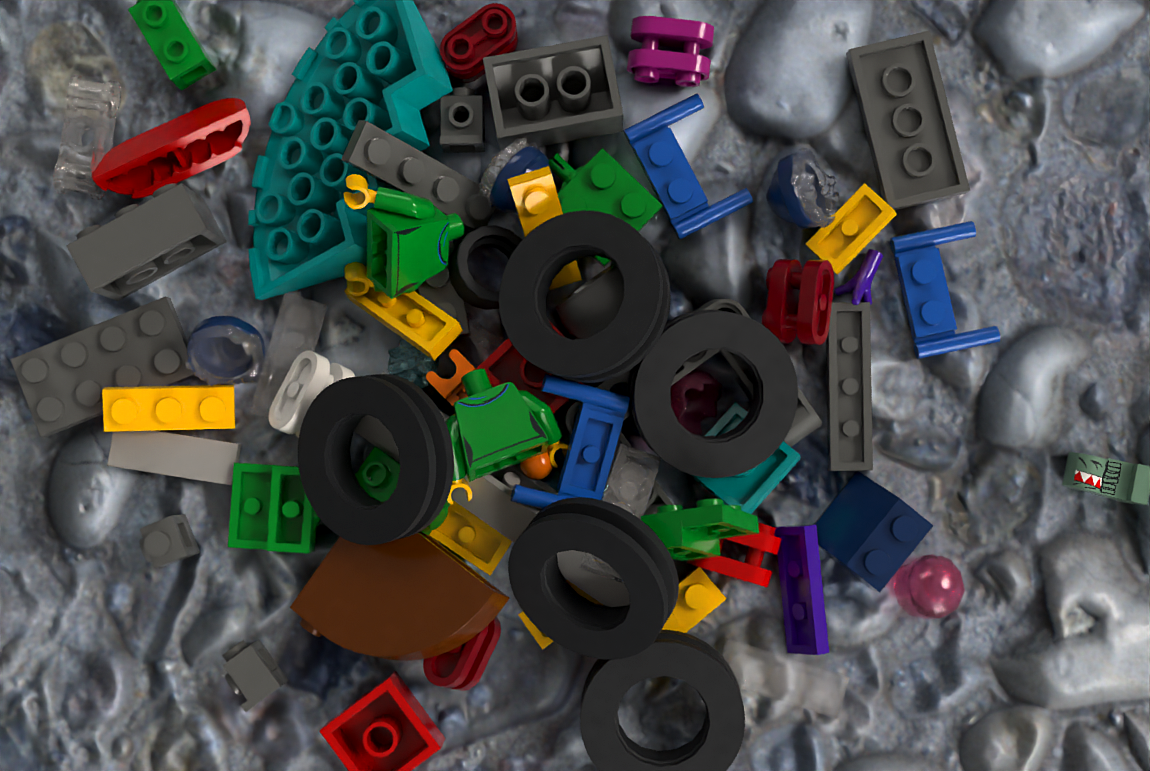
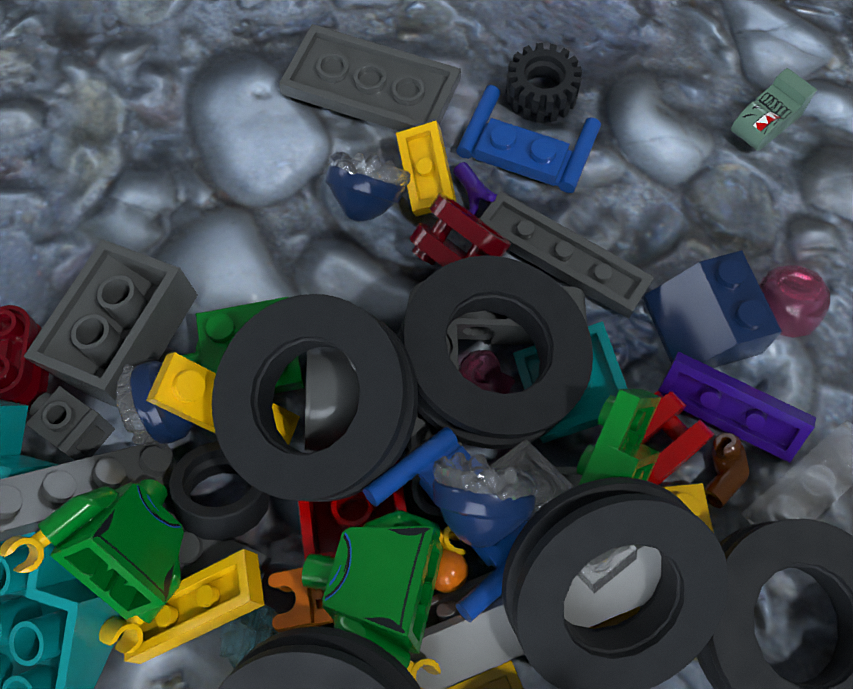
camera: 55 degrees left, 20 degrees down
blue plate [623,93,753,240] -> none
magenta brick [627,16,715,87] -> none
none -> hair [432,452,538,548]
none -> black tyre [505,43,582,123]
none -> reddish brown arm [704,433,749,508]

